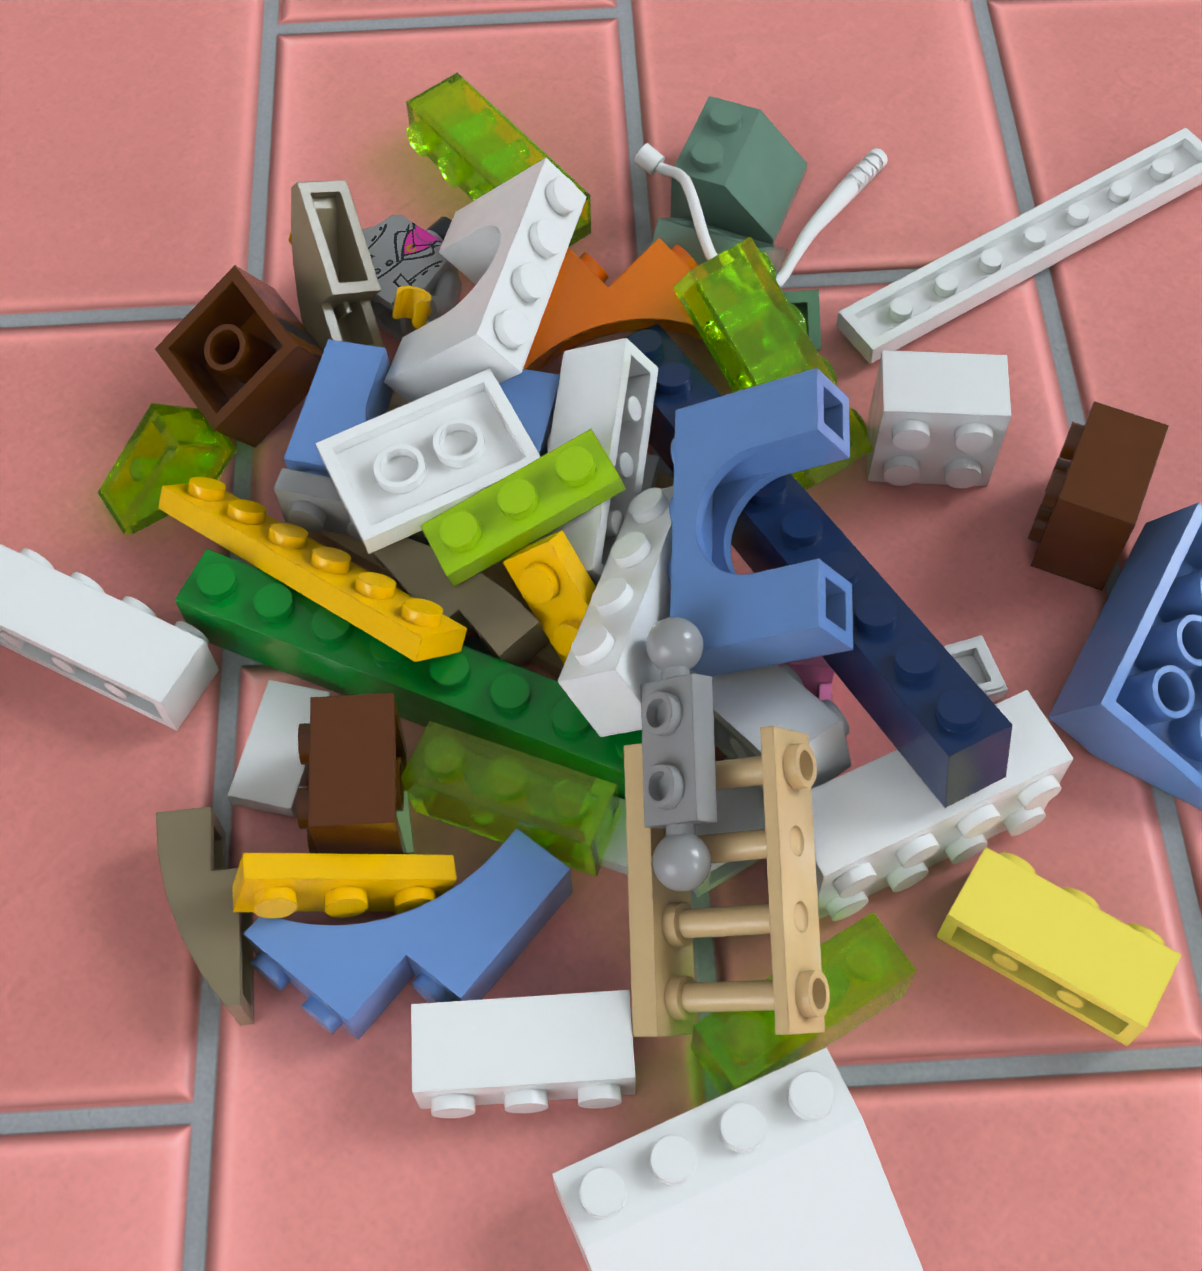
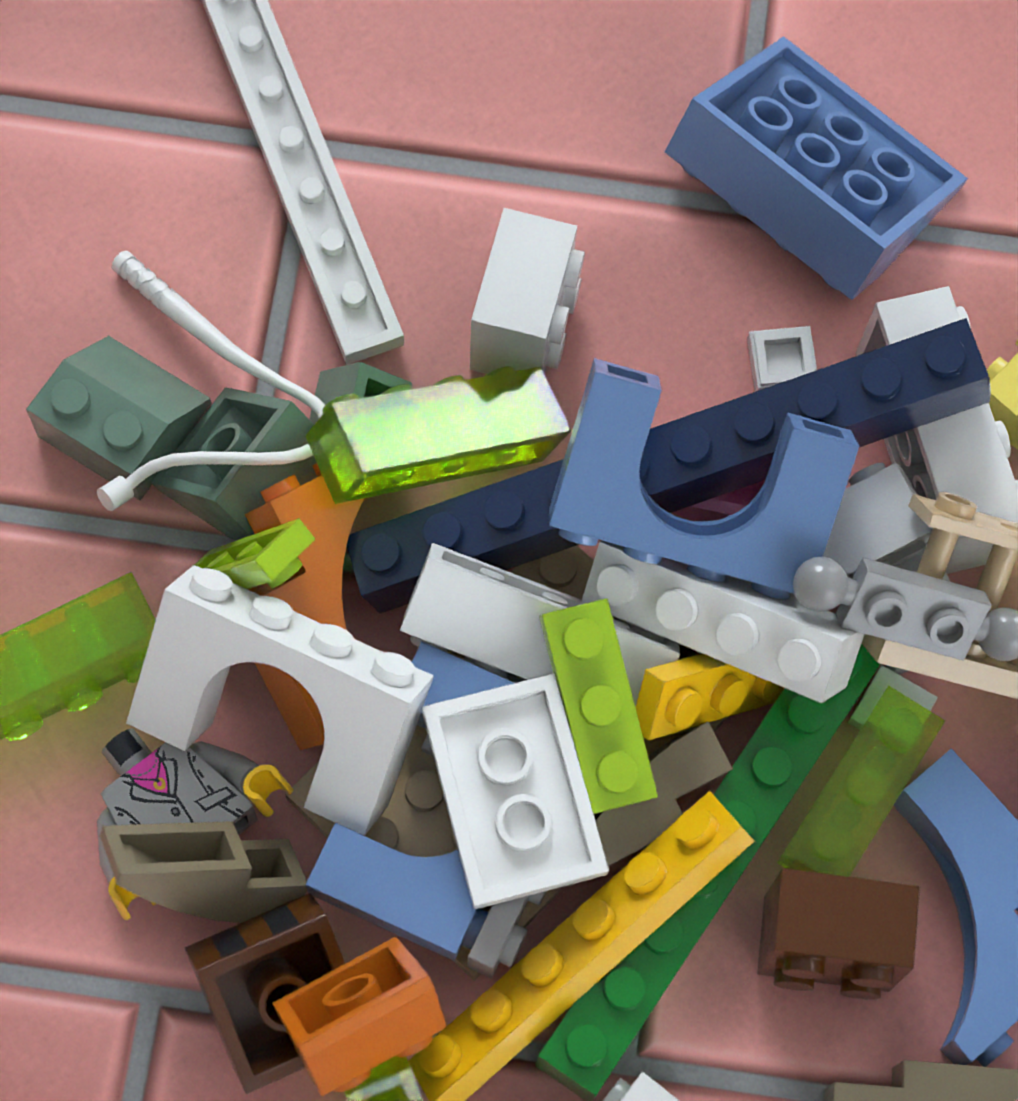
camera: 85 degrees left, 10 degrees up
white tile [227,680,331,818] -> none
yellow plate [232,853,457,919] -> none
reddish brown brick [1028,401,1169,591] -> none
none -> lime plate [194,518,315,589]
none -> orange slope [273,936,447,1096]

